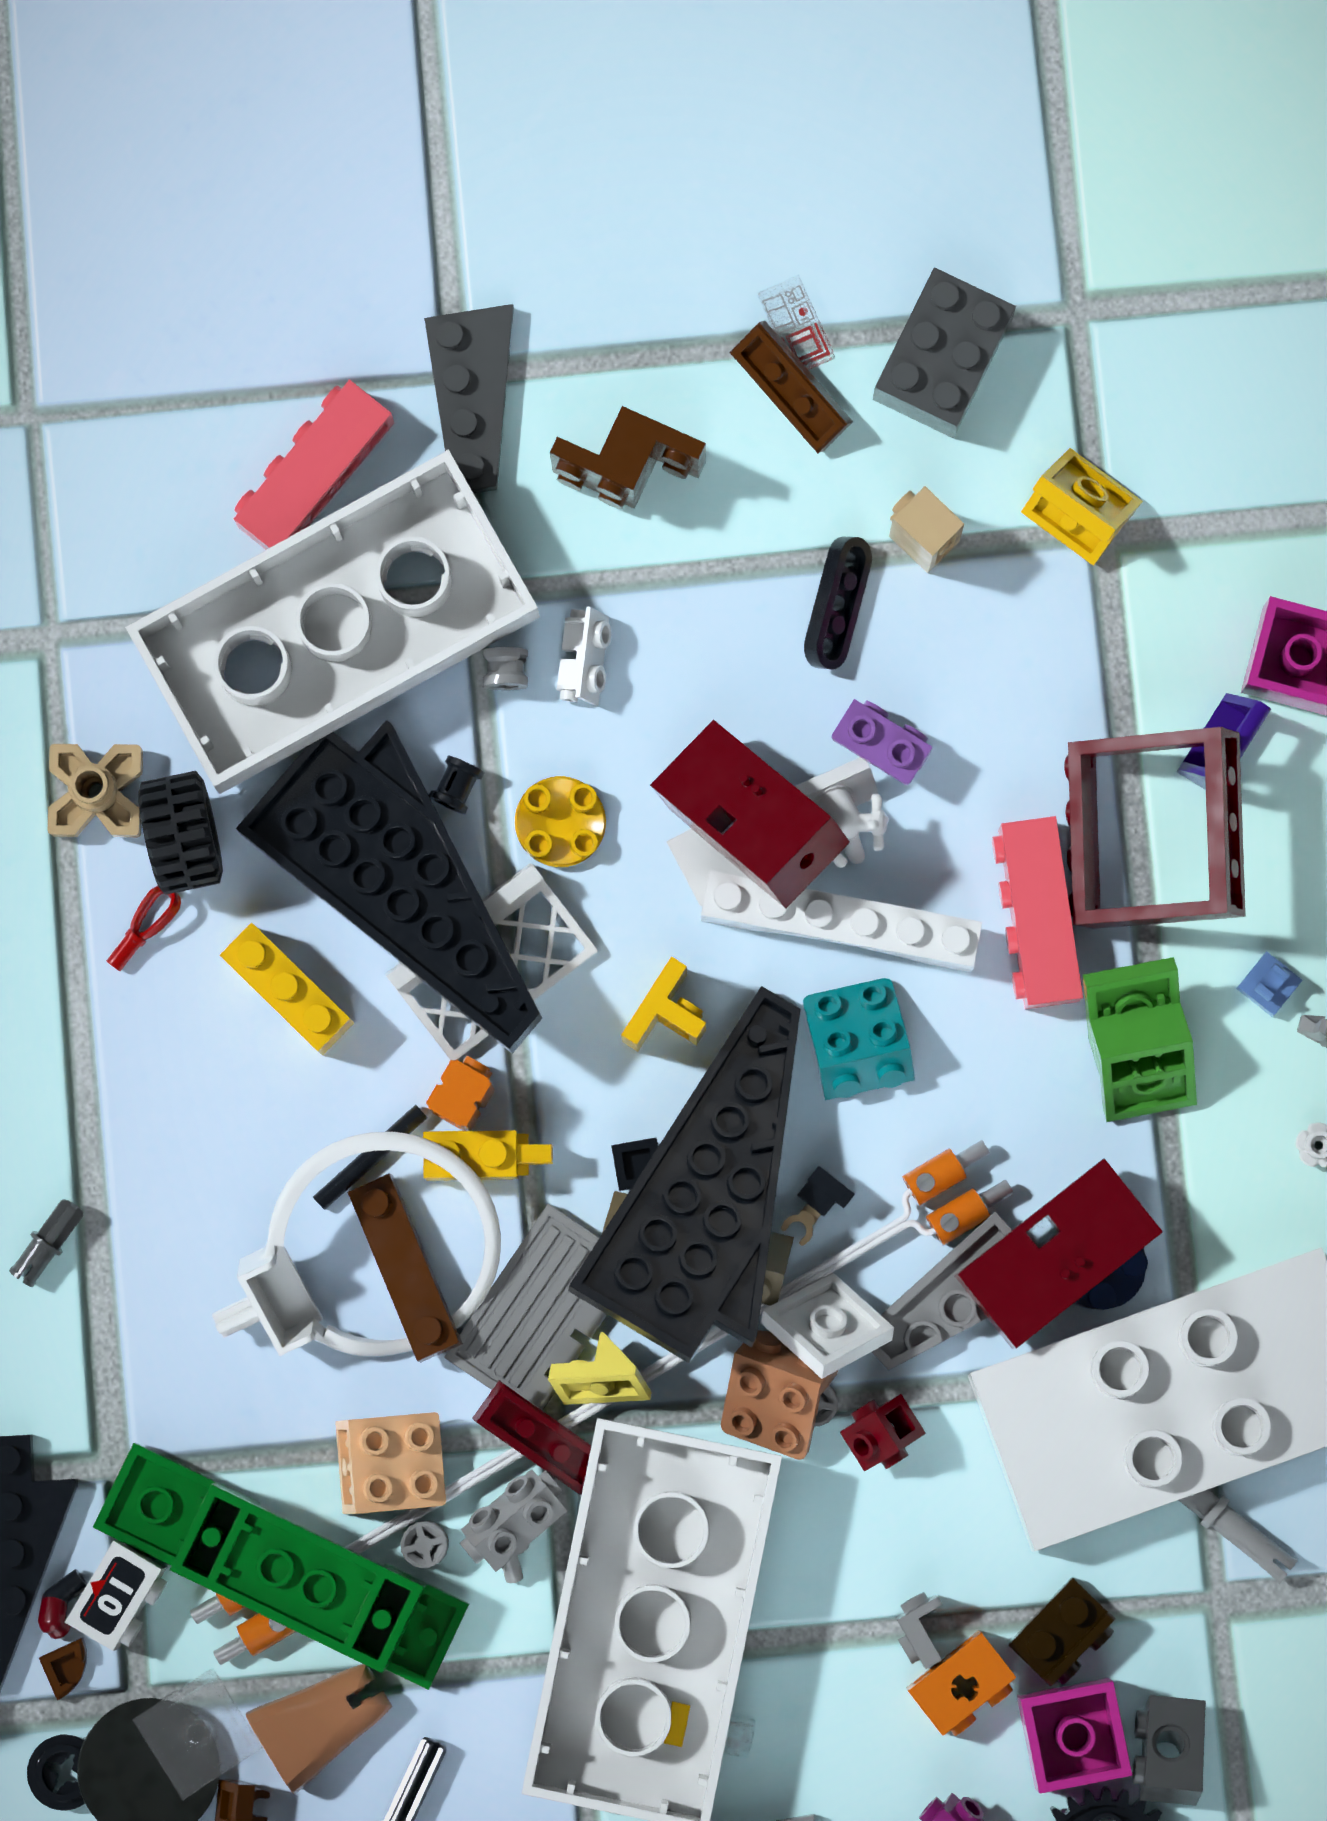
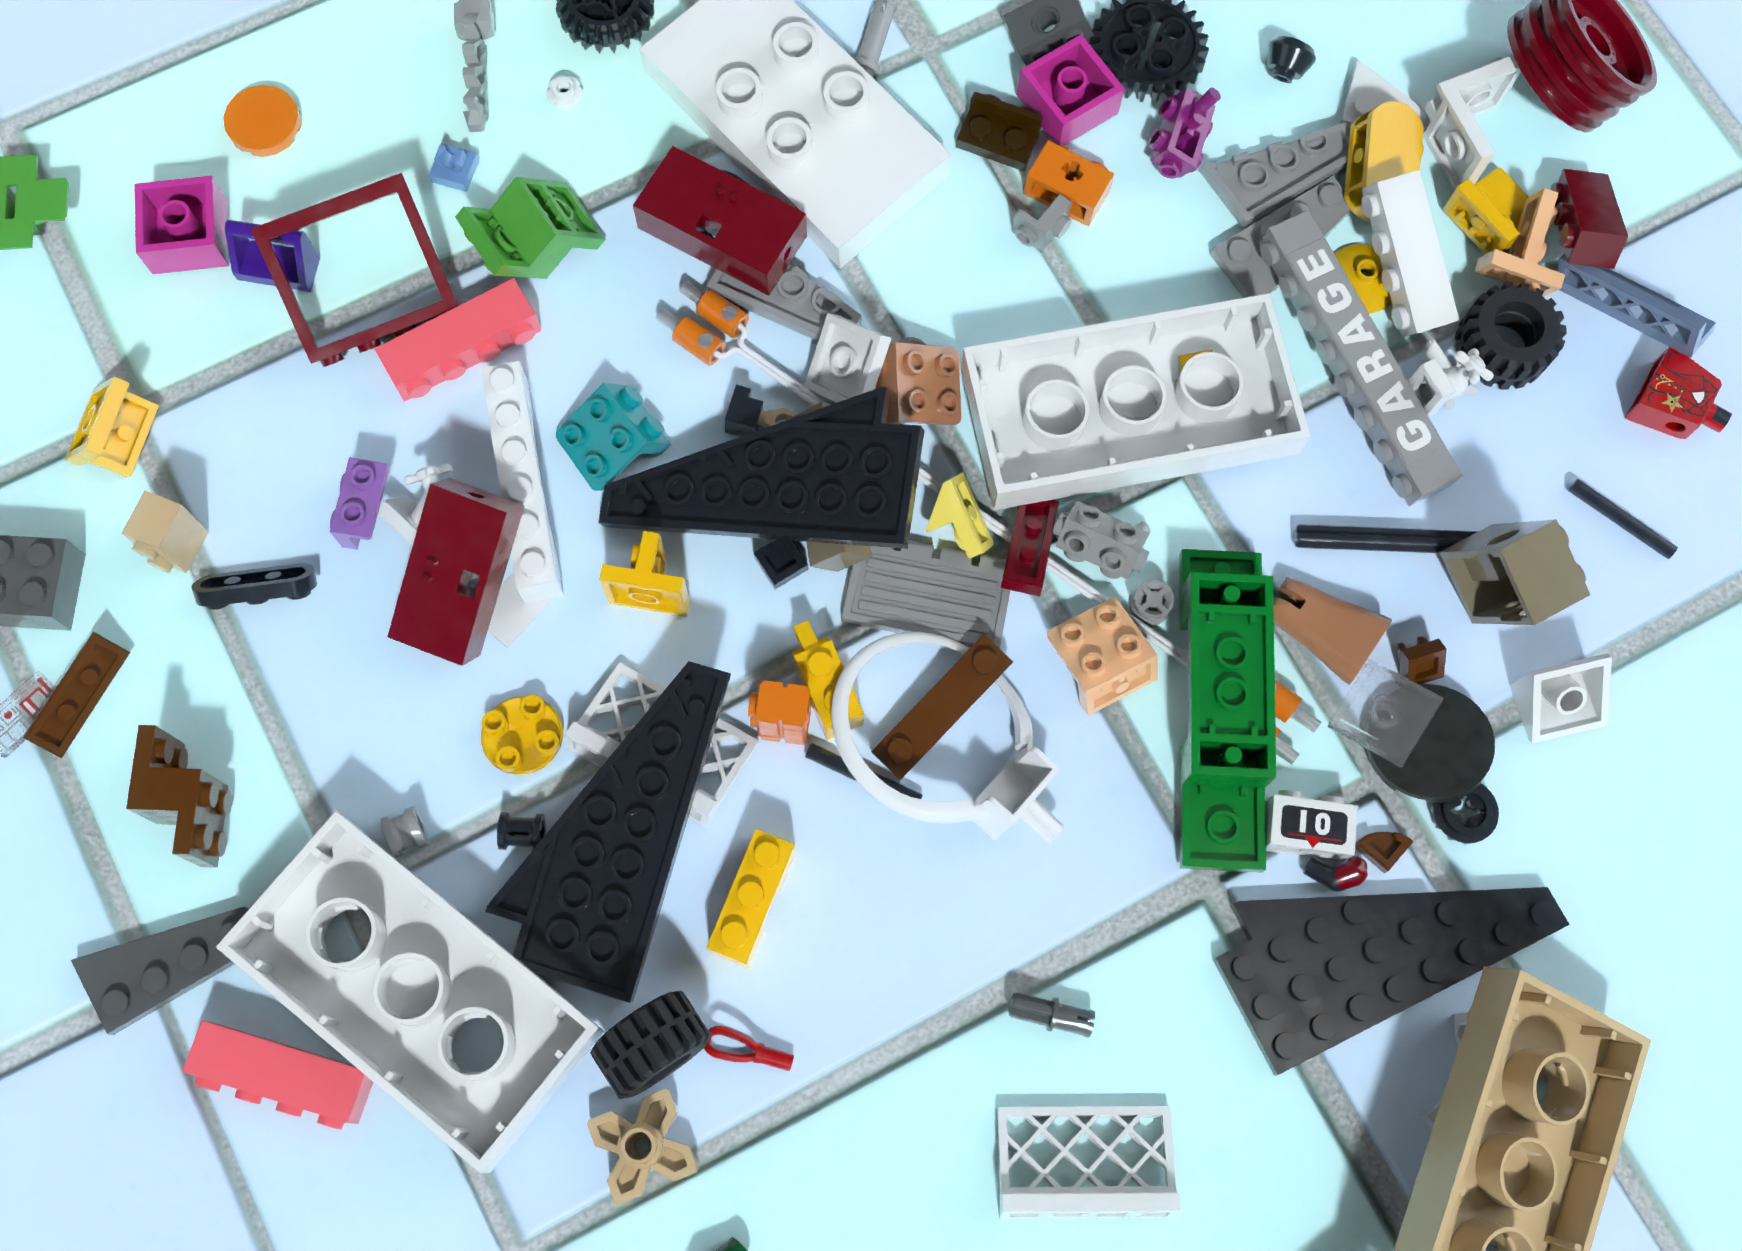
camera: 120 degrees left, 10 degrees down
white hinge [556,607,612,706] -> none
dark red brick [840,1394,926,1472] -> none

